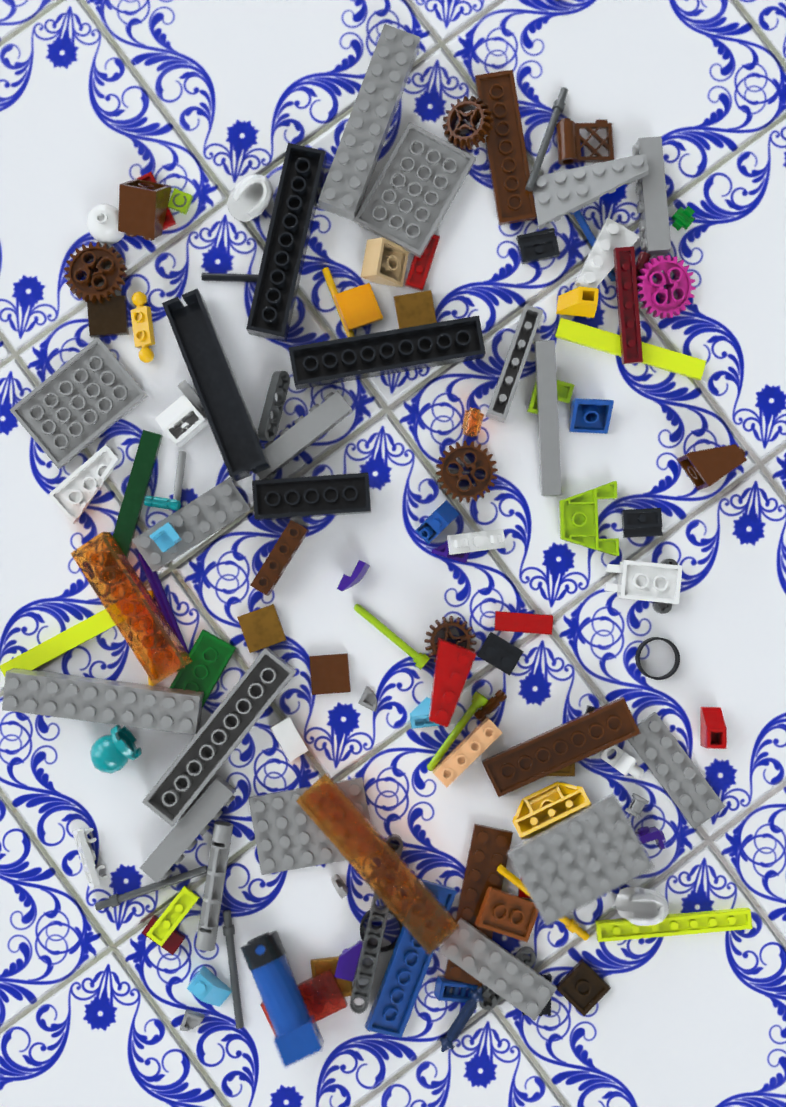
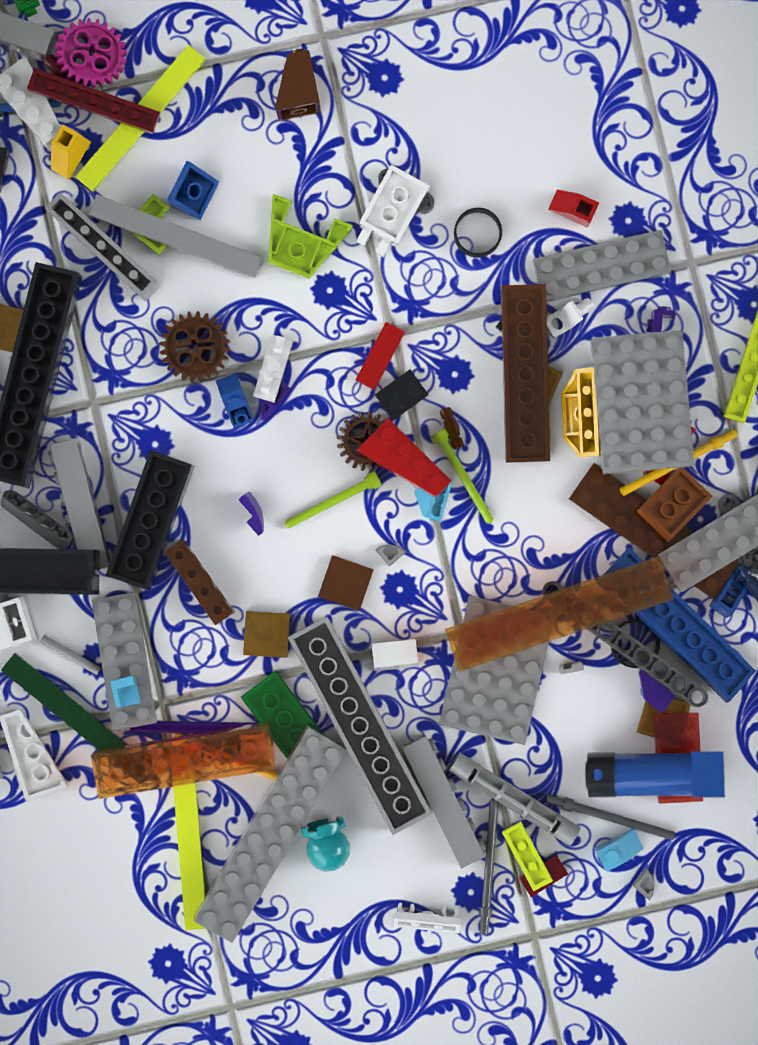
camera: 65 degrees left, 0 degrees up
teal axle [144,496,181,511] -> none
light nougat brick [433,717,503,787] -> none
clear orange brick [461,408,484,437] -> none
white hair [615,887,669,926] -> none
black plate [621,508,663,538] -> none
light grey bush [625,793,649,819] -> none

